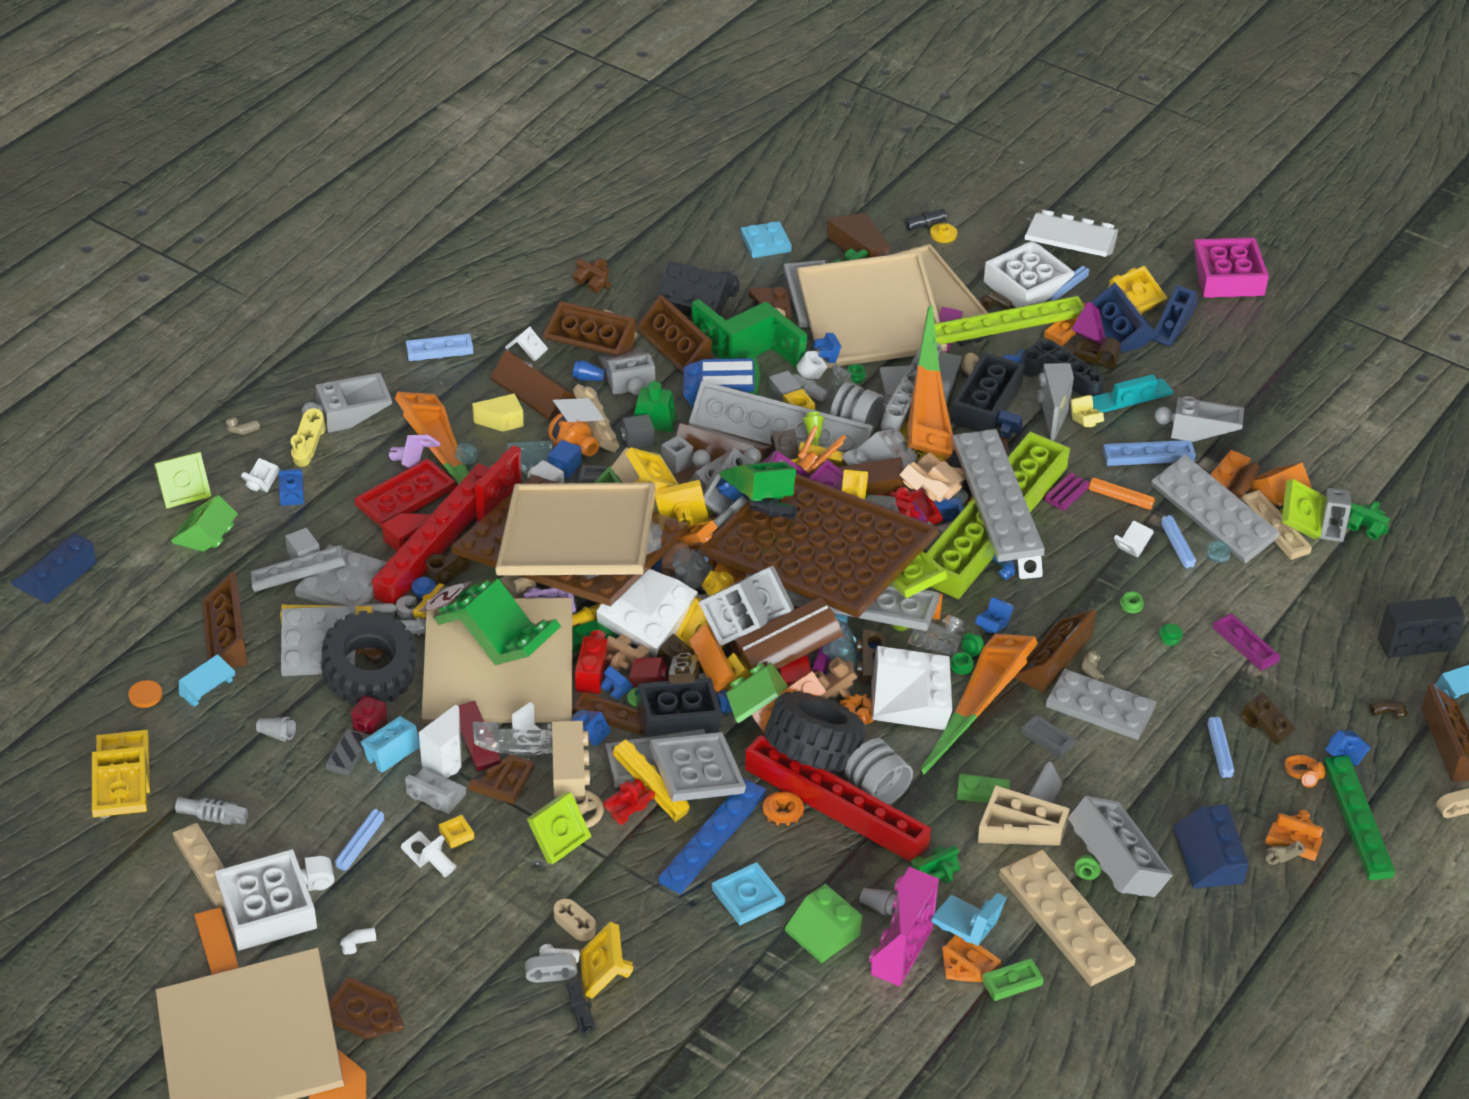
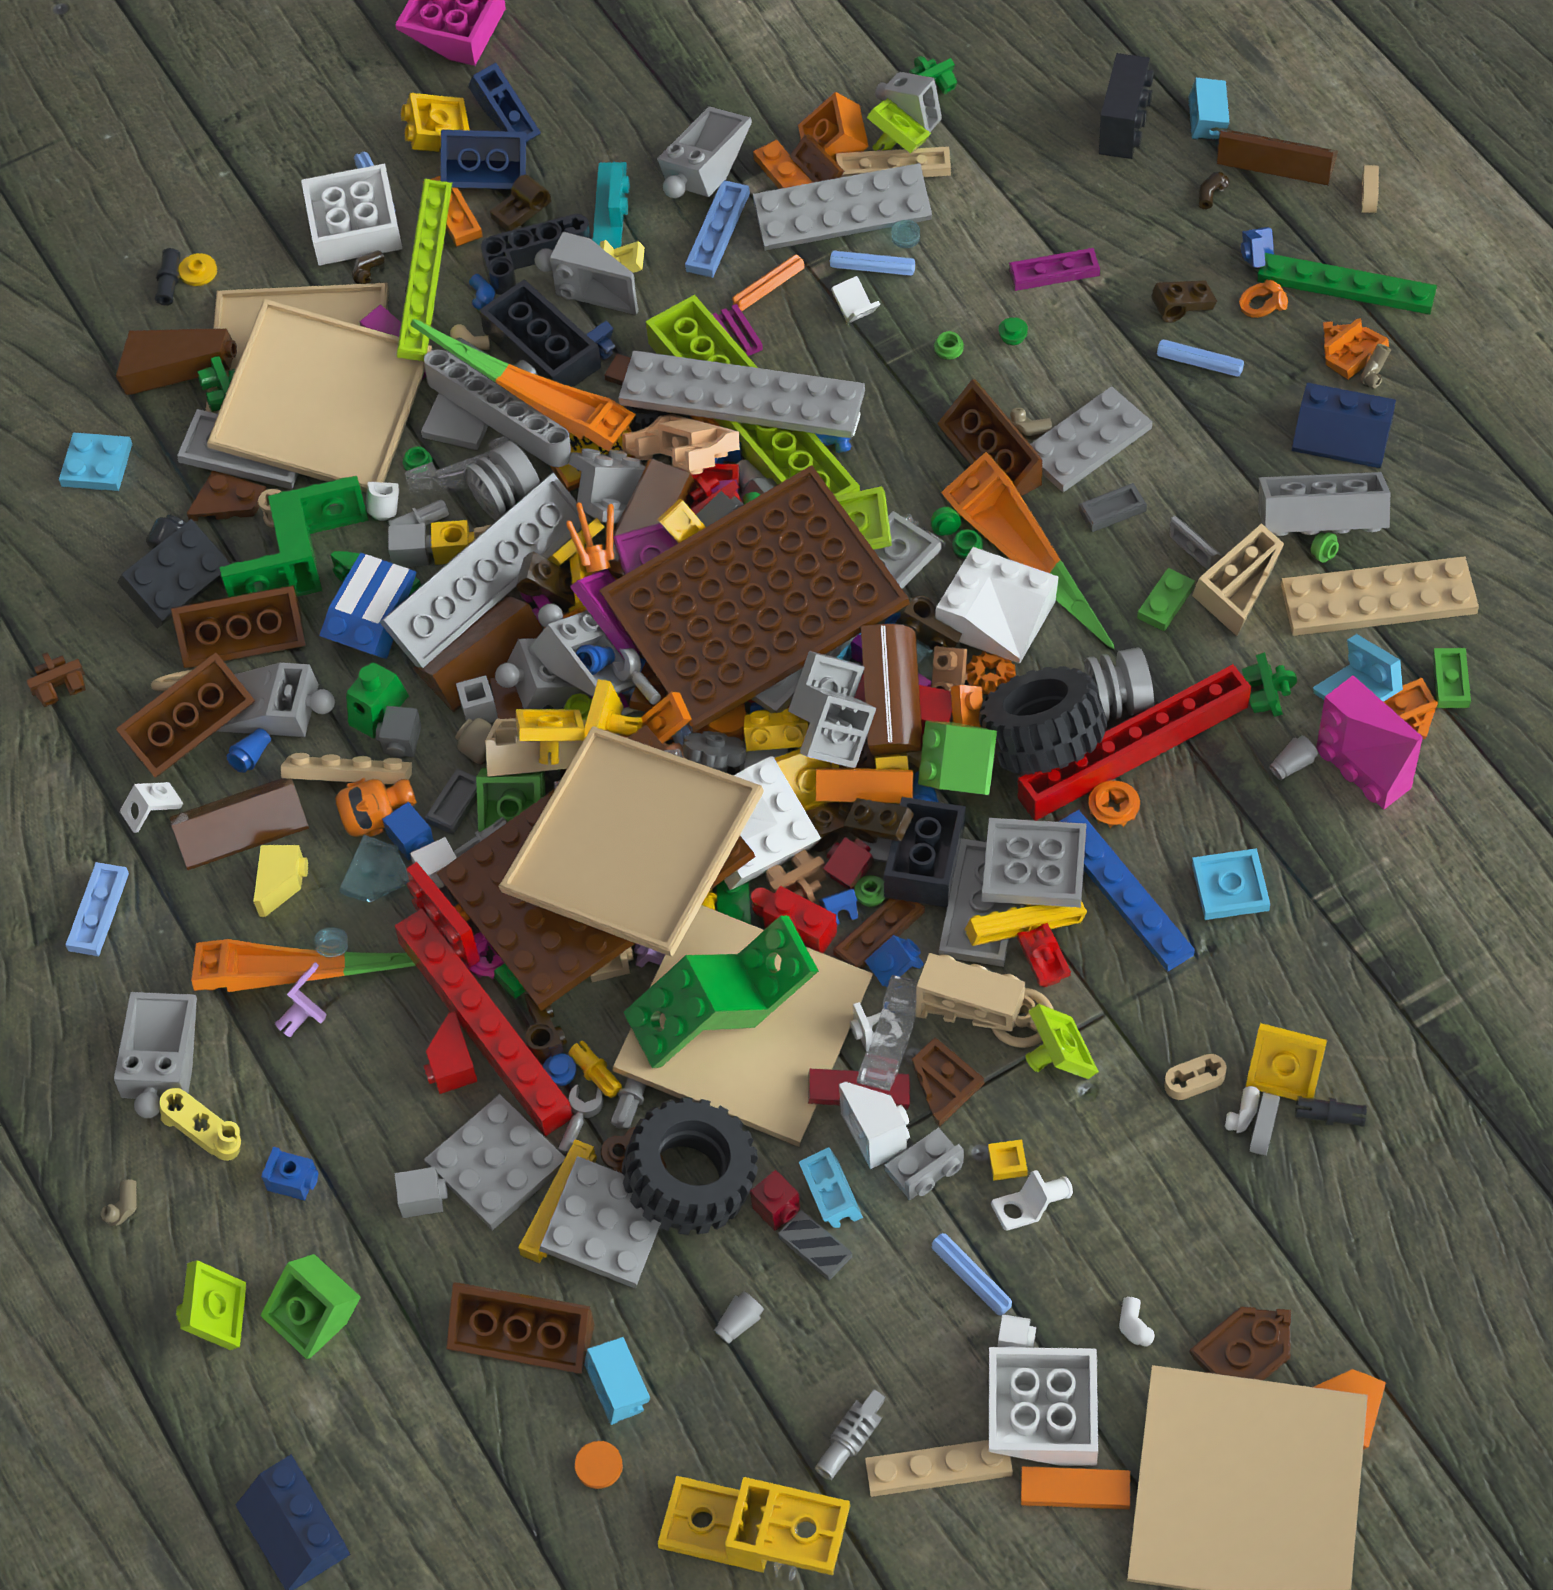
camera: 60 degrees left, 15 degrees up
white bracket [241,458,280,493] -> none
light grey tile [250,545,346,592] -> none
red plate [354,458,456,528] -> none
sticker [418,581,472,613] -> none
white sticker [553,398,605,422] -> none
green slope [719,461,796,501] -> none
black pin [749,498,798,520] -> none
bright green slope [785,883,862,963] -> none
lime cone [802,412,824,447] -> none
blue tile [813,333,842,363] -> none
blue bracket [975,597,1014,633] -> none
white slope [1025,210,1118,257] -> none
magenta slope [1072,302,1105,344] -> none

